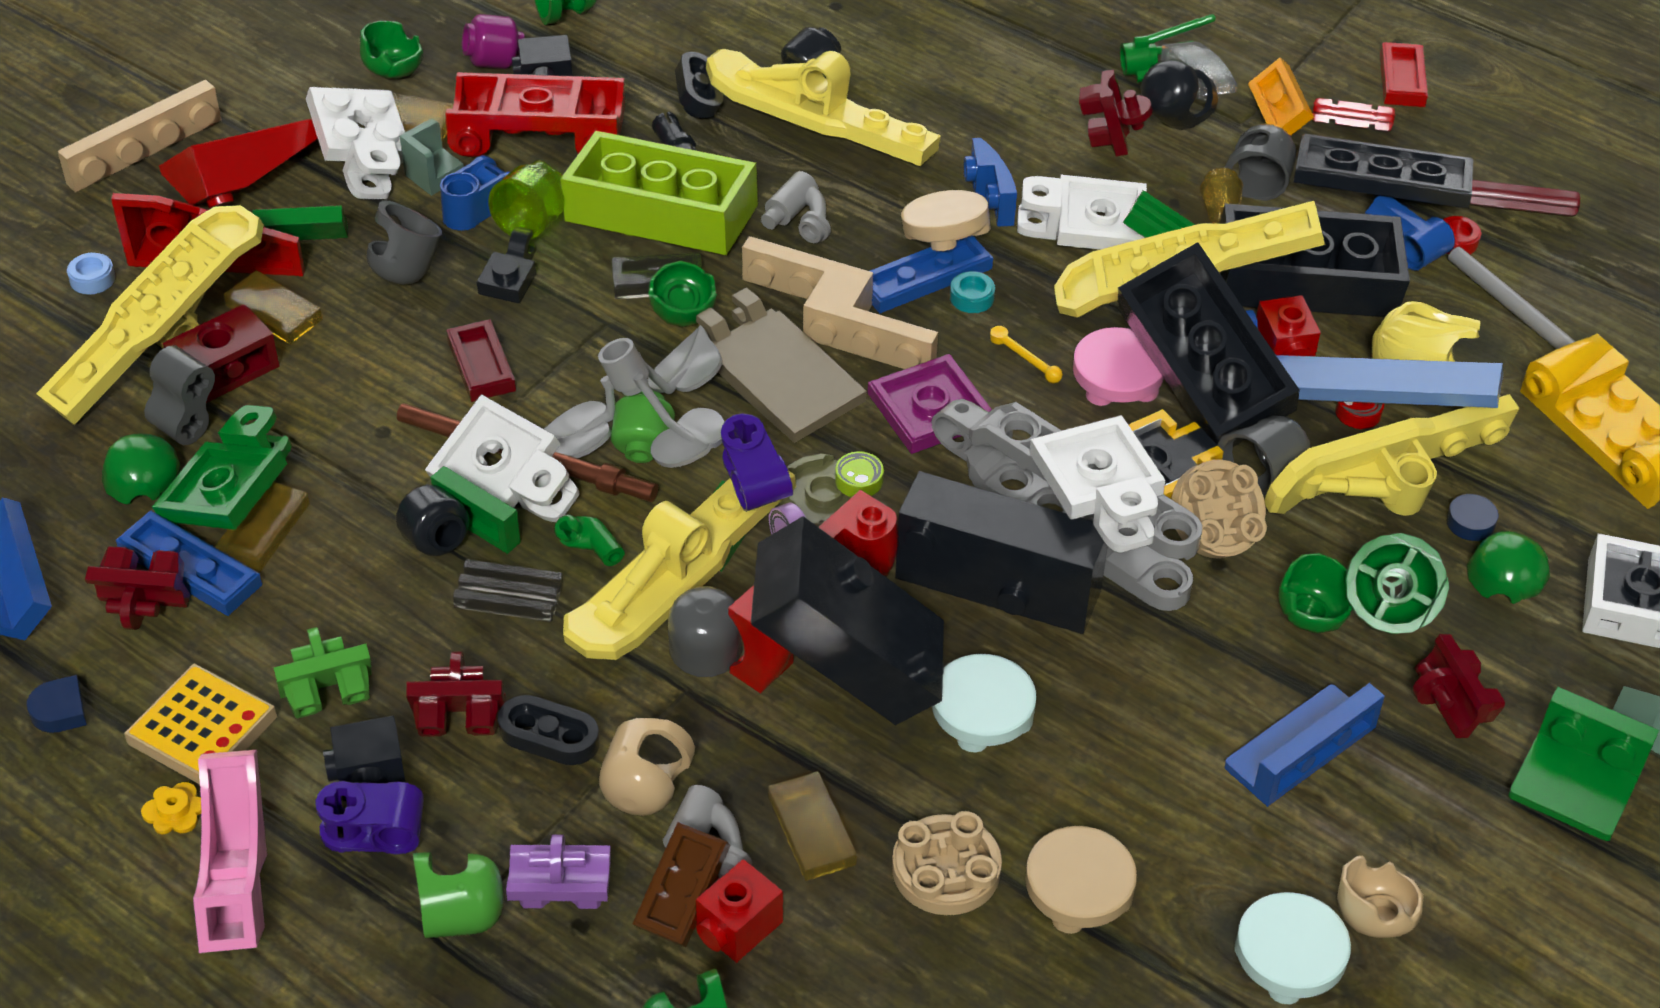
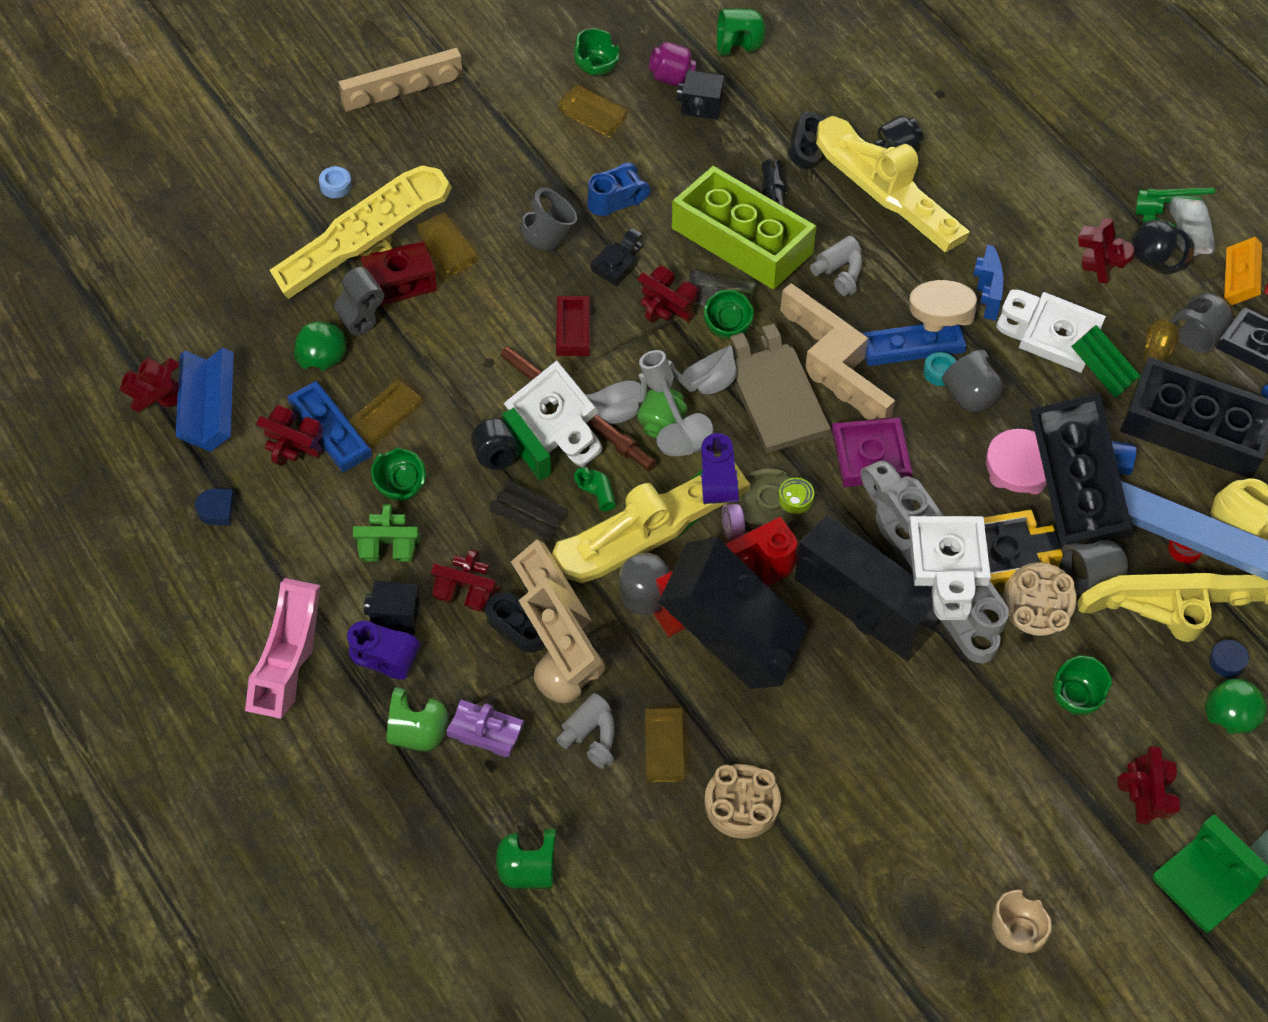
camera: 20 degrees right, 10 degrees up
red wedge [111,193,305,276] -> none
yellow tile [124,663,277,784] -> none
yellow plant [141,782,201,835] -> none
green plate [152,405,292,530] -> none
red wedge [159,118,318,209] -> none
green tile [252,205,348,240] -> none
white plate [306,87,405,199] -> none
sand green panel [399,118,464,196] -> none
red piece [445,72,625,157] -> none
clear neon green piece [488,160,564,239] -> none
reddish brown plate [632,822,730,948] -> none
red brick [696,859,783,963] -> none
light aqua tile [932,654,1036,753] -> none
yellow hinge [990,326,1063,384] -> none
tan tile [1025,826,1137,934] -> none
light yellow piece [1054,201,1325,318] -> none
blue panel [1224,683,1385,807] -> none
light aqua tile [1234,892,1351,1004] -> none
red brick [1256,295,1321,357] -> none
green cylinder [1344,533,1449,635] -> none
none -> green hair [370,447,427,501]
none -> tan bracket [511,539,602,686]
none -> dark red hips [637,265,700,323]
none -> dark grey helmet [942,350,1003,413]

